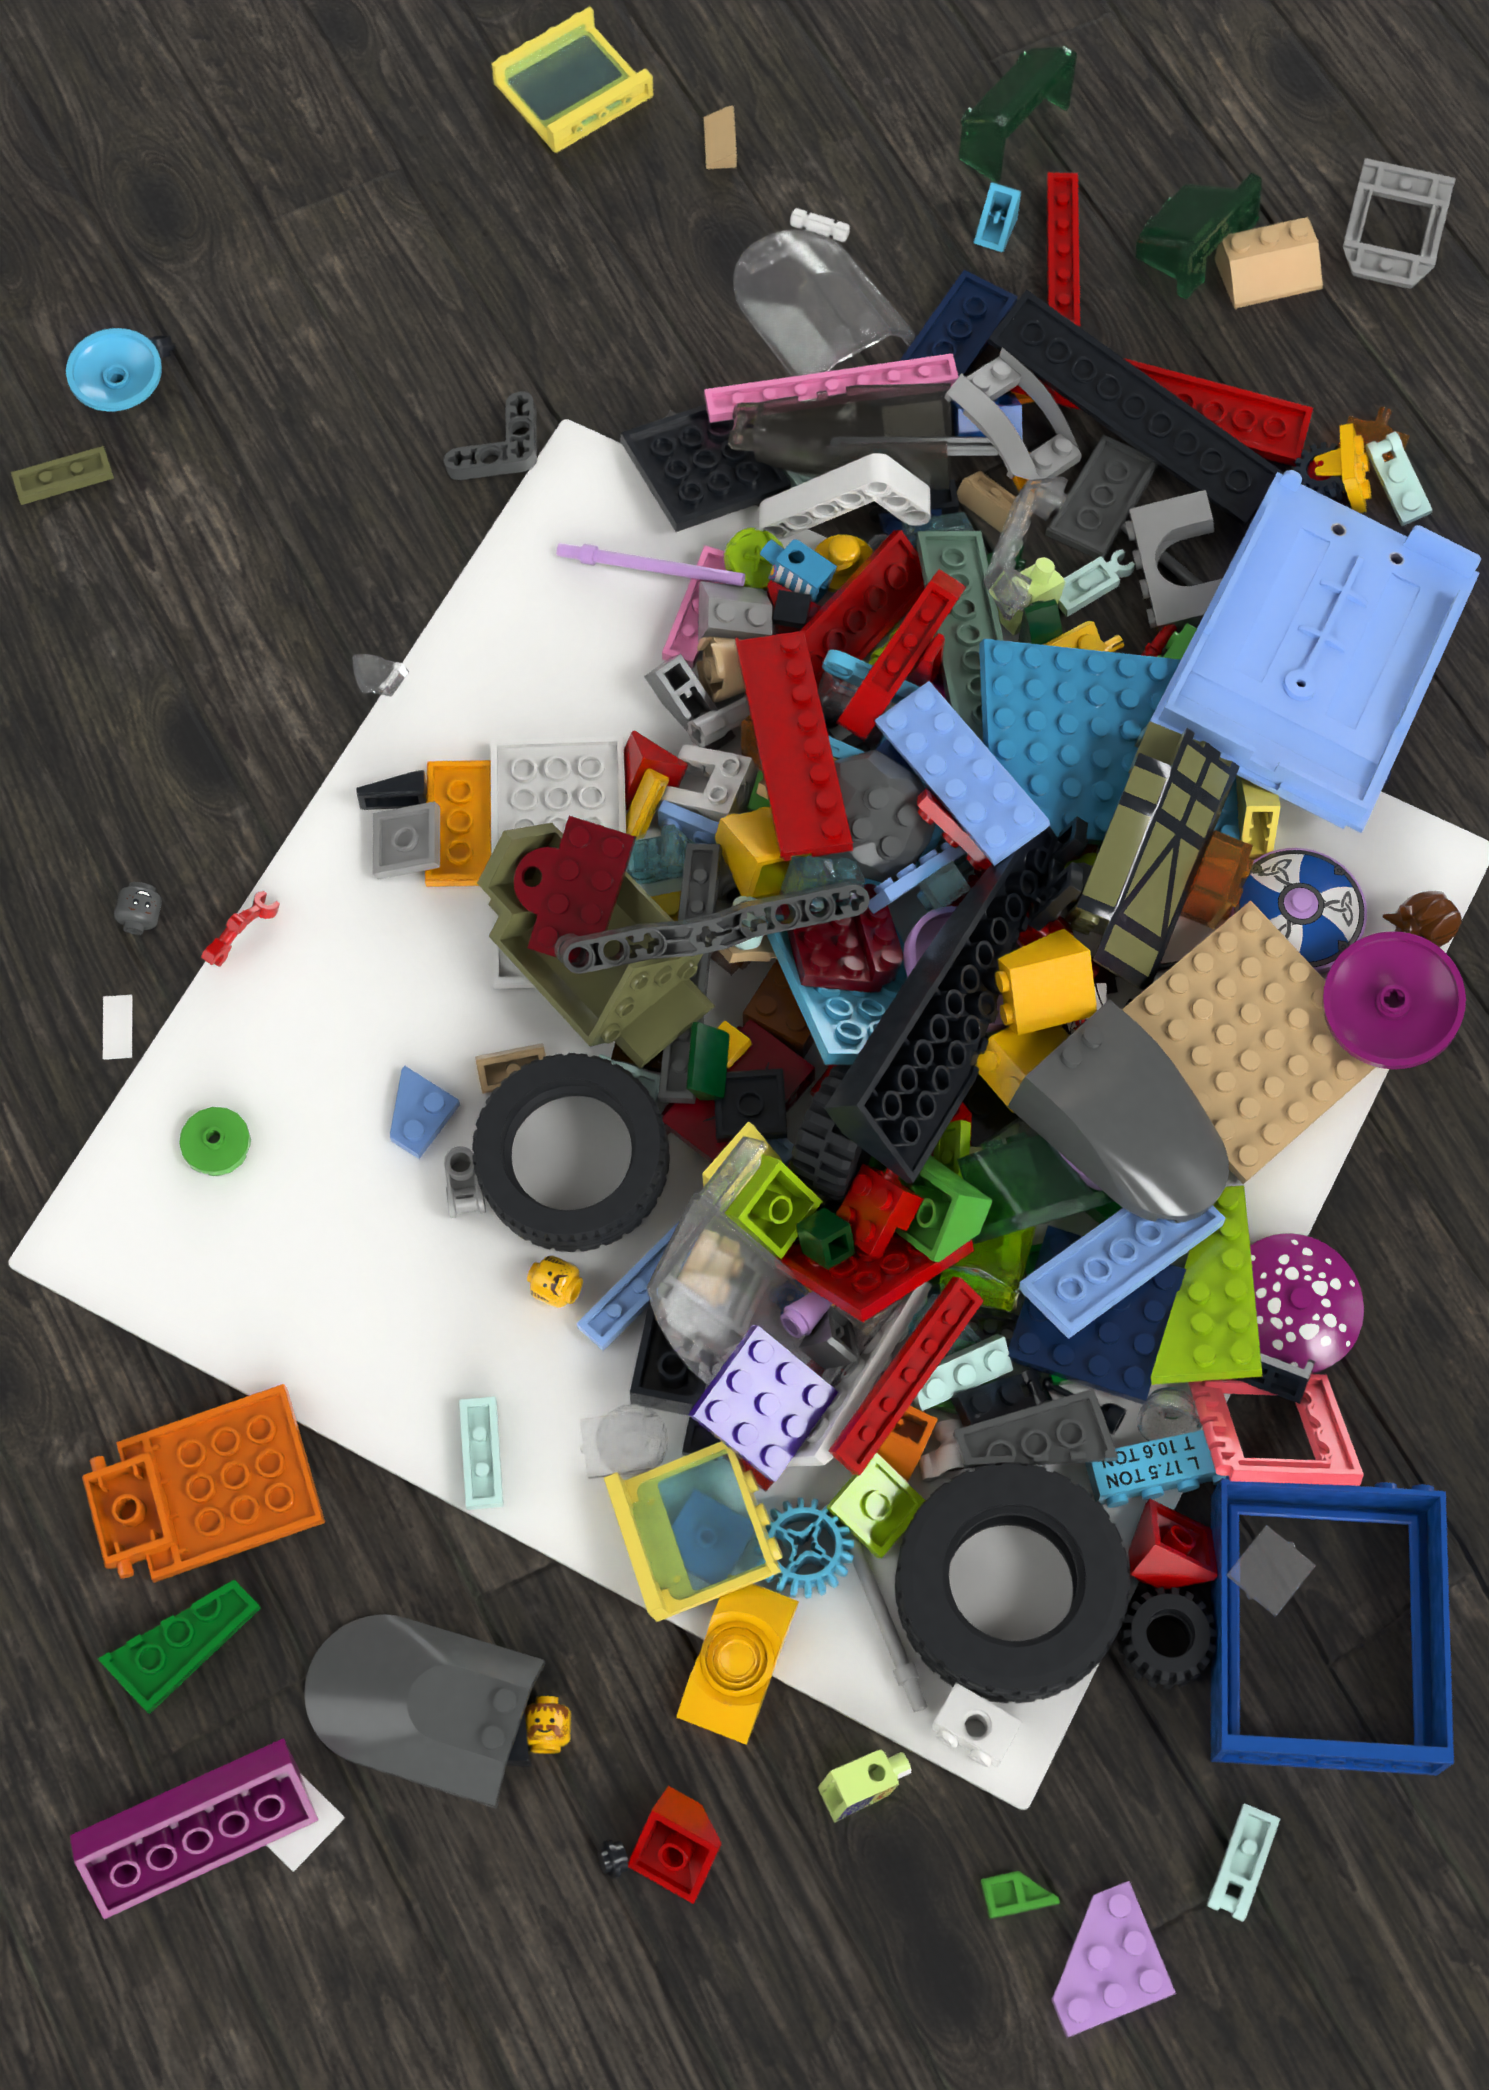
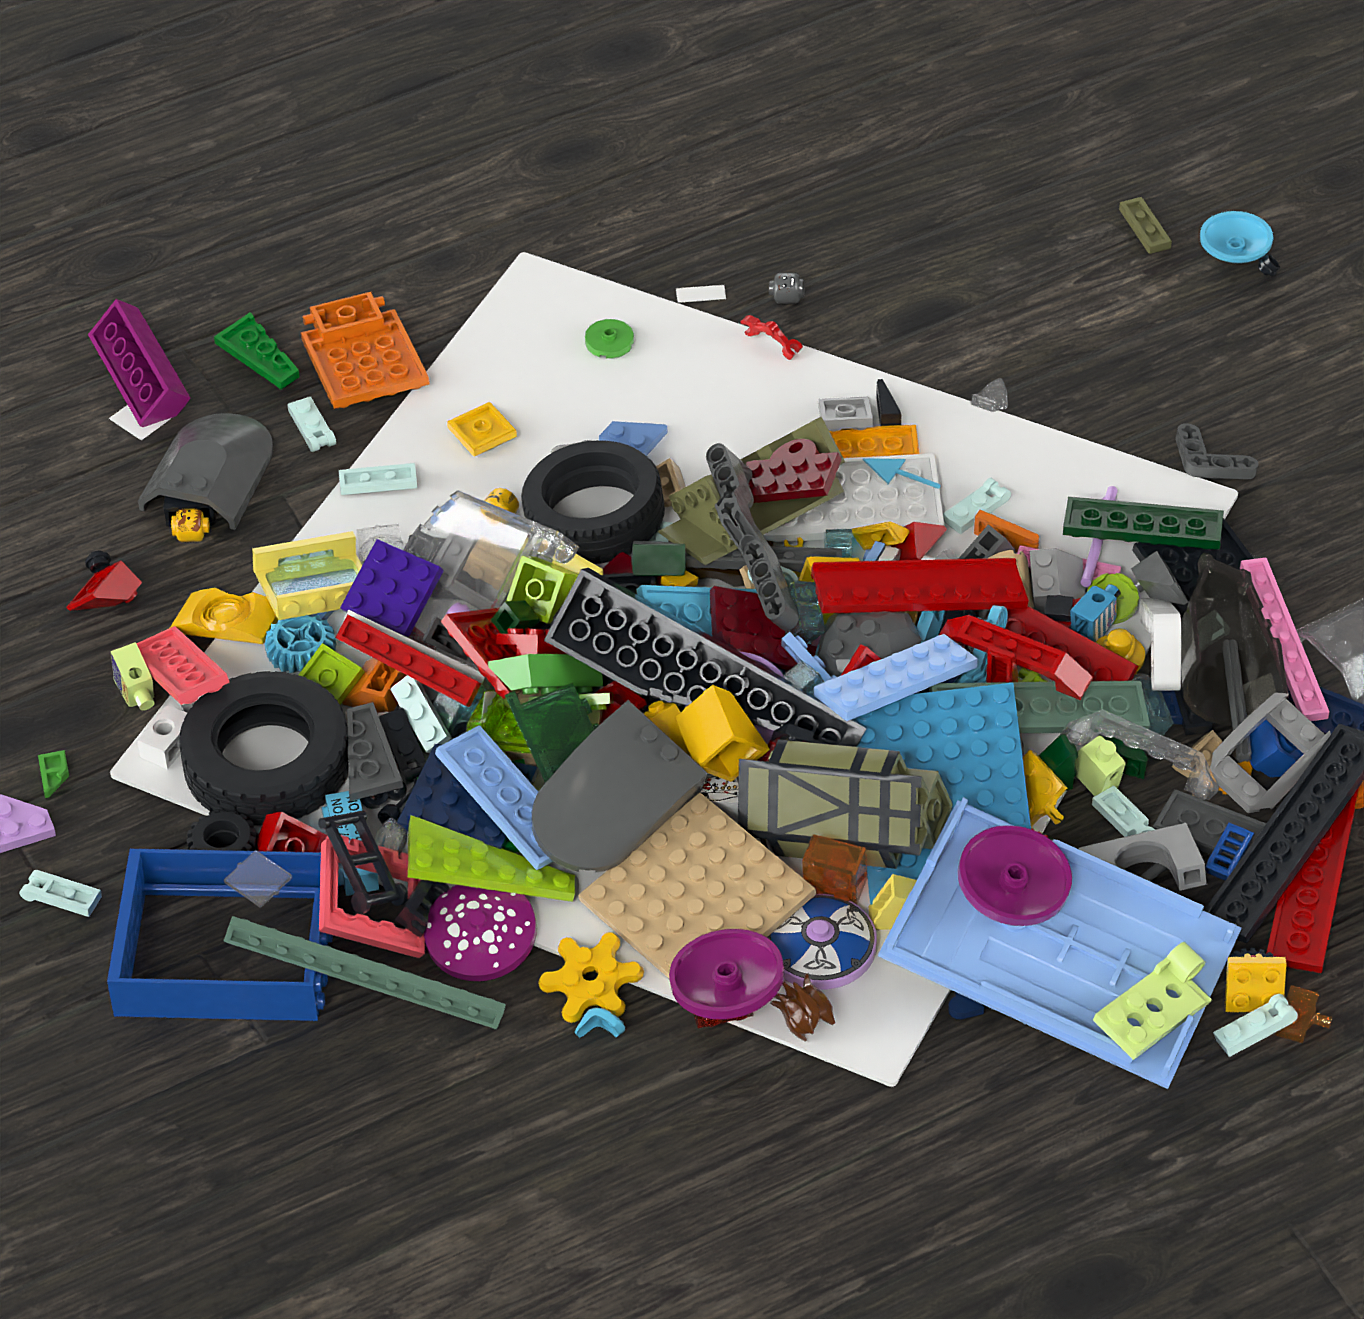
camera: 90 degrees right, 20 degrees down
none -> coral plate [136,626,229,705]
none -> sand green plate [224,916,506,1029]
none -> light aqua plate [288,396,336,452]
none -> black piece [318,810,408,914]
none -> yellow plate [447,402,517,457]
none -> yellow plate [539,932,644,1023]
none -> medium azure hair [575,1007,625,1038]
none -> medium azure piece [863,458,941,489]
none -> light aqua plate [943,478,1011,534]
none -> magenta dish [958,825,1072,926]
none -> orange hinge [974,510,1039,552]
none -> dark green plate [1063,496,1224,549]
none -> yellowish green hinge [1093,942,1212,1060]
none -> dark grey slope [1131,551,1188,605]
none -> blue slope [1205,823,1255,880]

